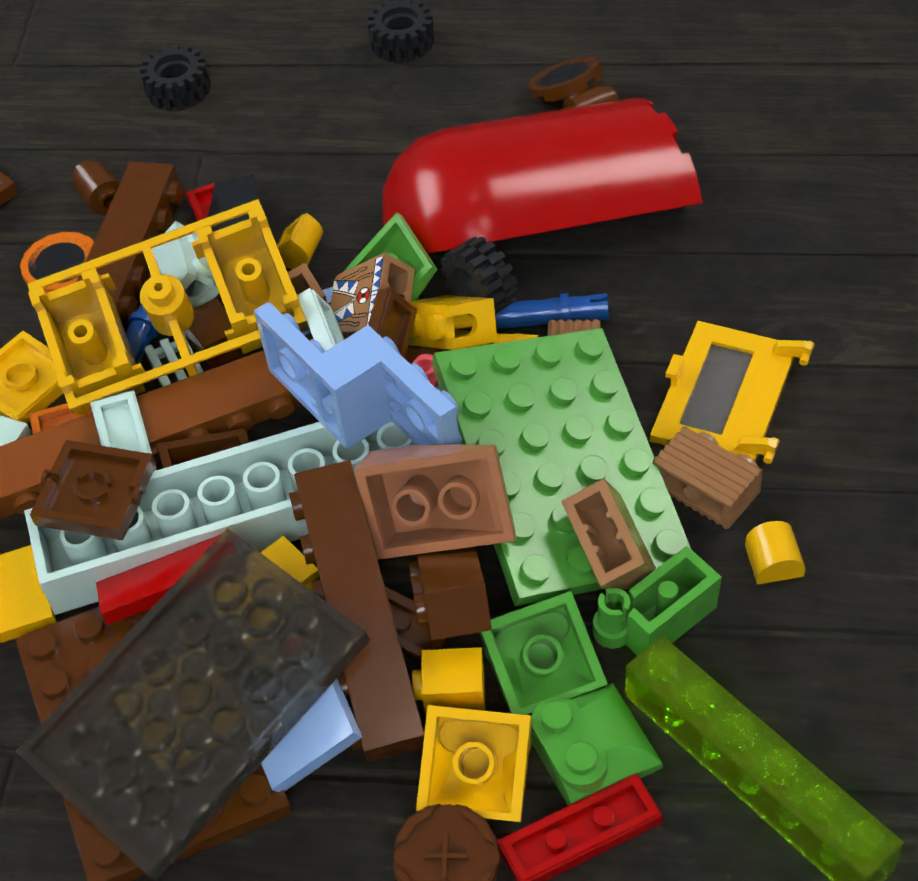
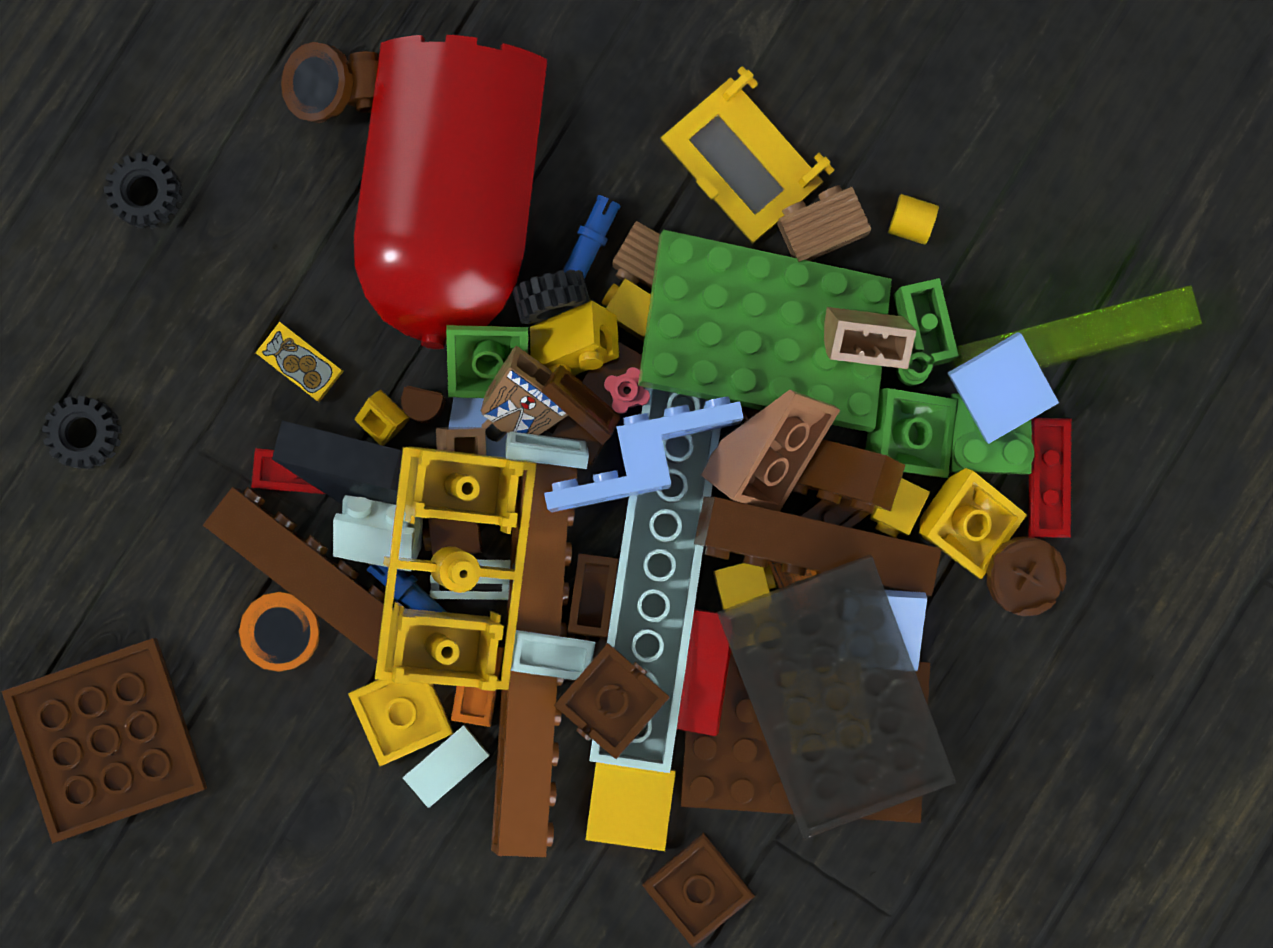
camera: 65 degrees left, 35 degrees up
reddish brown brick [72,160,120,215] -> none
none -> tile [255,322,344,402]
none -> reddish brown brick [401,386,447,424]
none -> light blue tile [948,332,1059,444]

